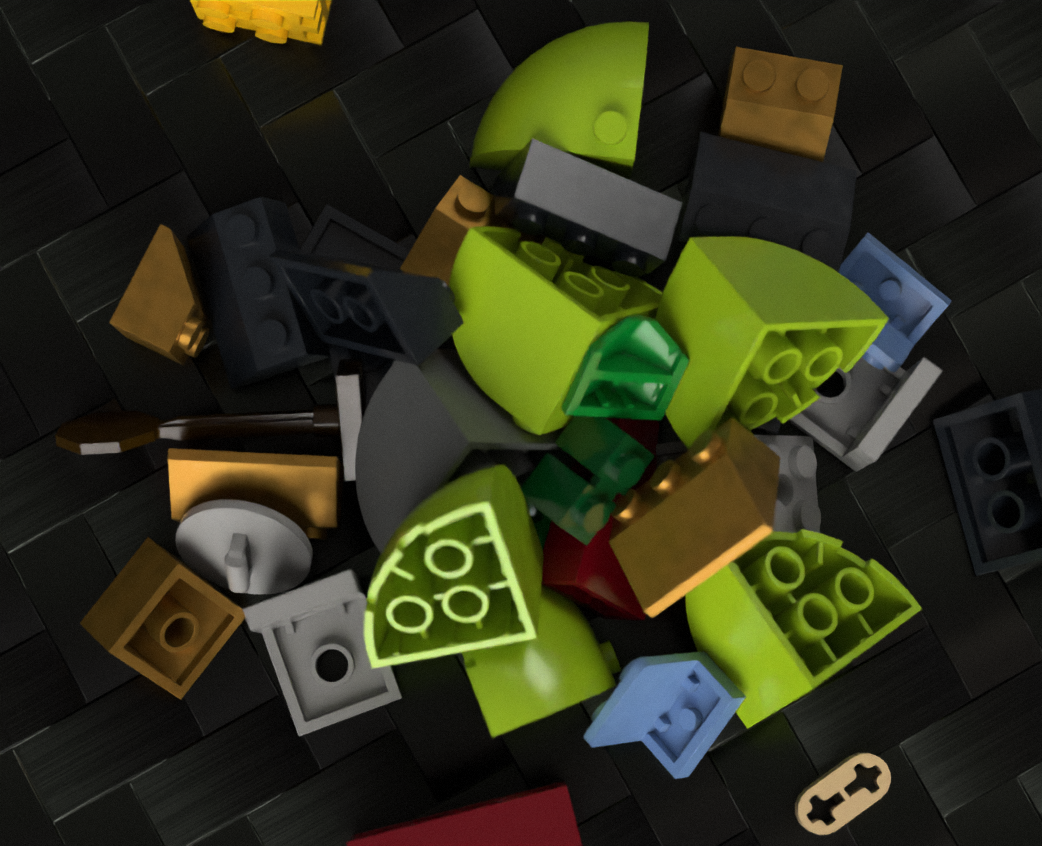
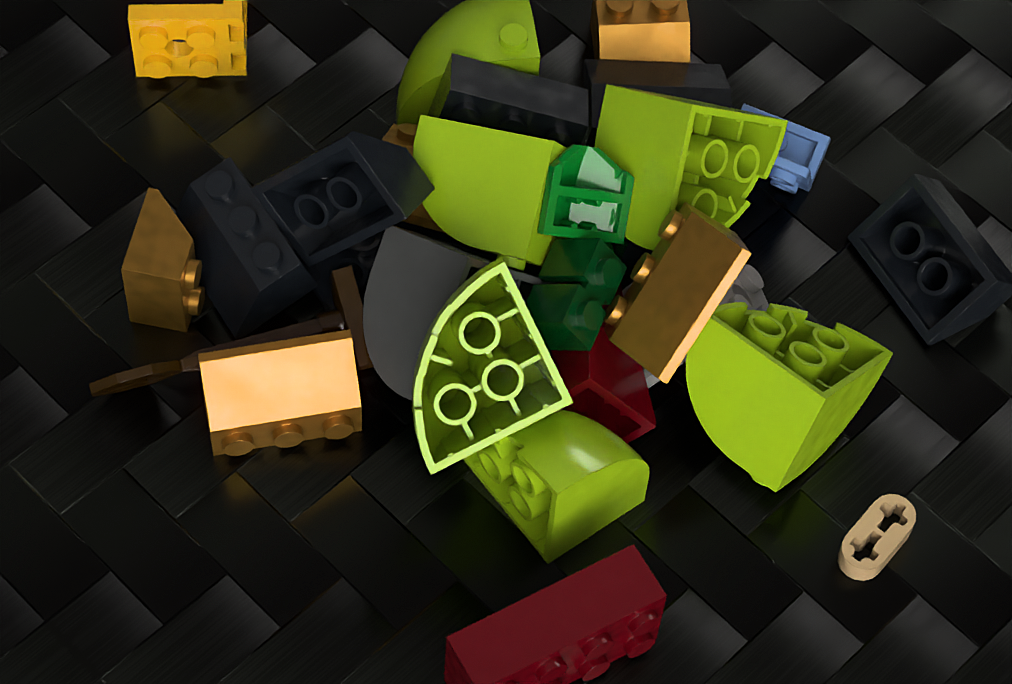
camera: 15 degrees left, 25 degrees down
pearl gold slope [79,537,245,700] -> none
light grey shield [175,500,313,594] -> none
light grey bracket [243,570,403,736] -> none
medium blue bracket [584,651,746,779] -> none
light grey bracket [788,357,942,472] -> none

